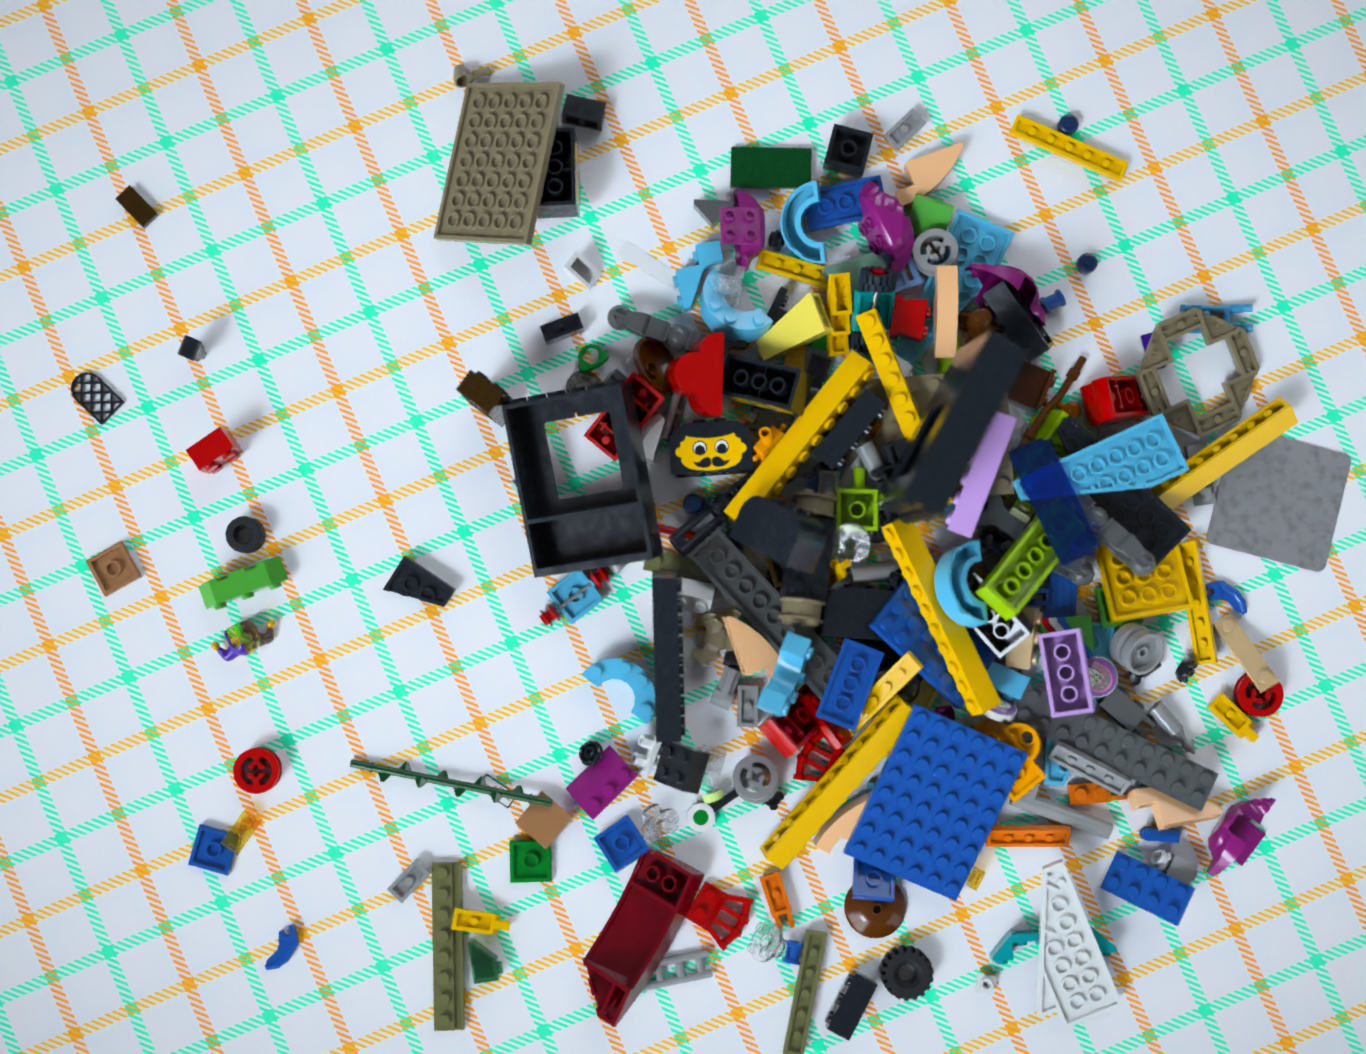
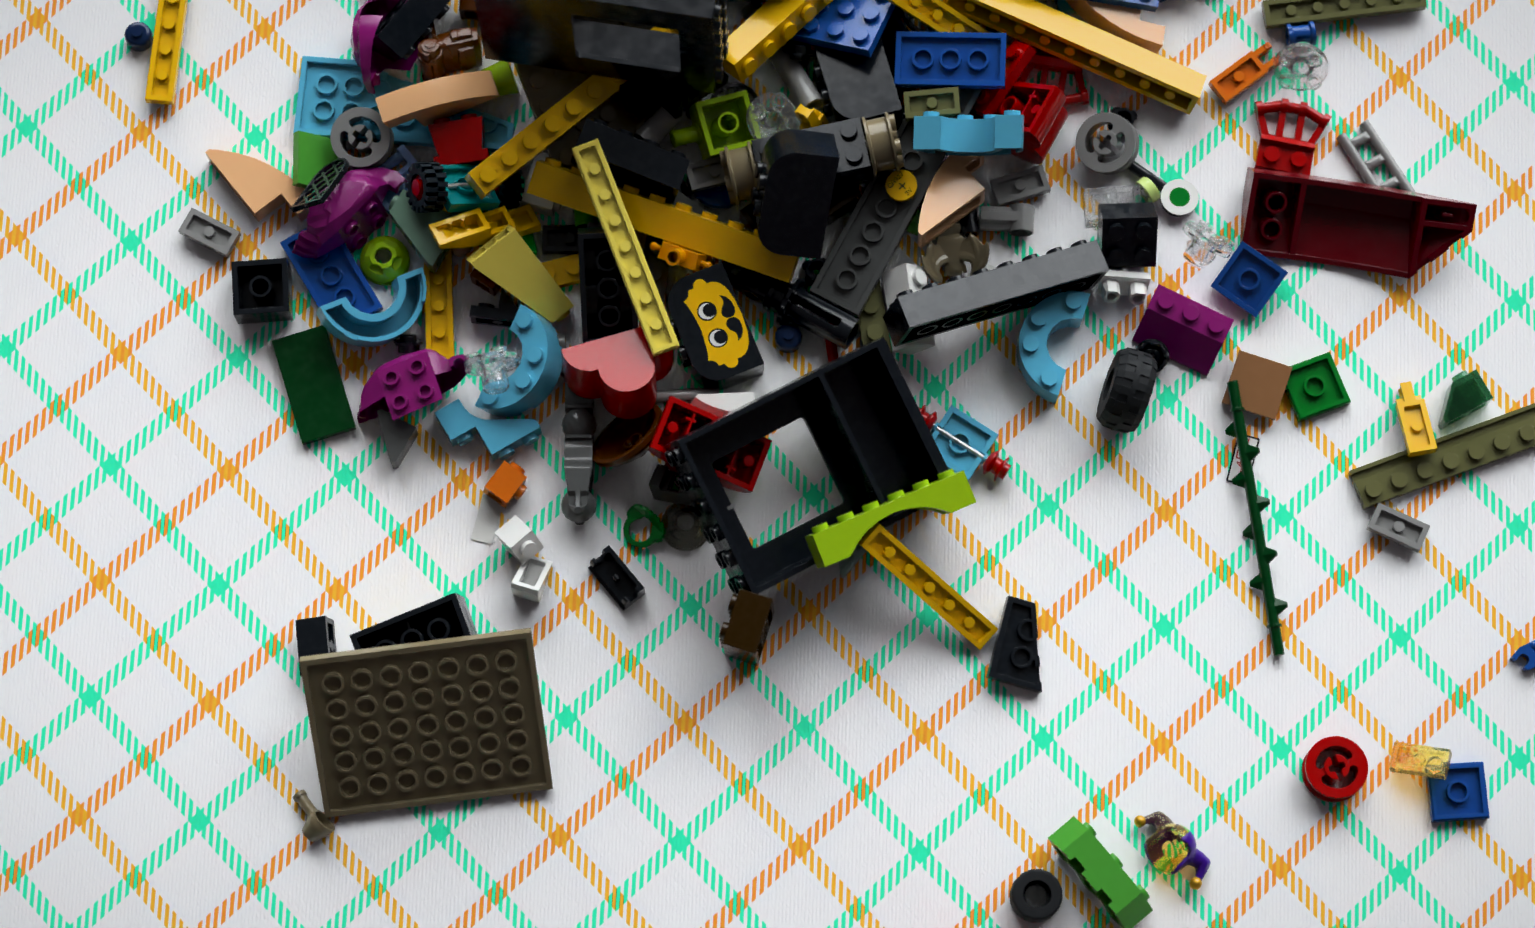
camera: 110 degrees left, 10 degrees down
none -> black window [290,158,350,212]
none -> lime piece [360,236,410,286]
none -> orange brick [483,460,527,509]
none -> white brick [495,515,544,565]
none -> light yellow tile [572,139,680,357]
none -> lime arch [804,468,976,568]
none -> yellow plate [858,522,998,650]
none -> yellow piece [885,170,917,202]
none -> olive plate [903,87,961,122]
none -> black tyre [1096,347,1158,434]

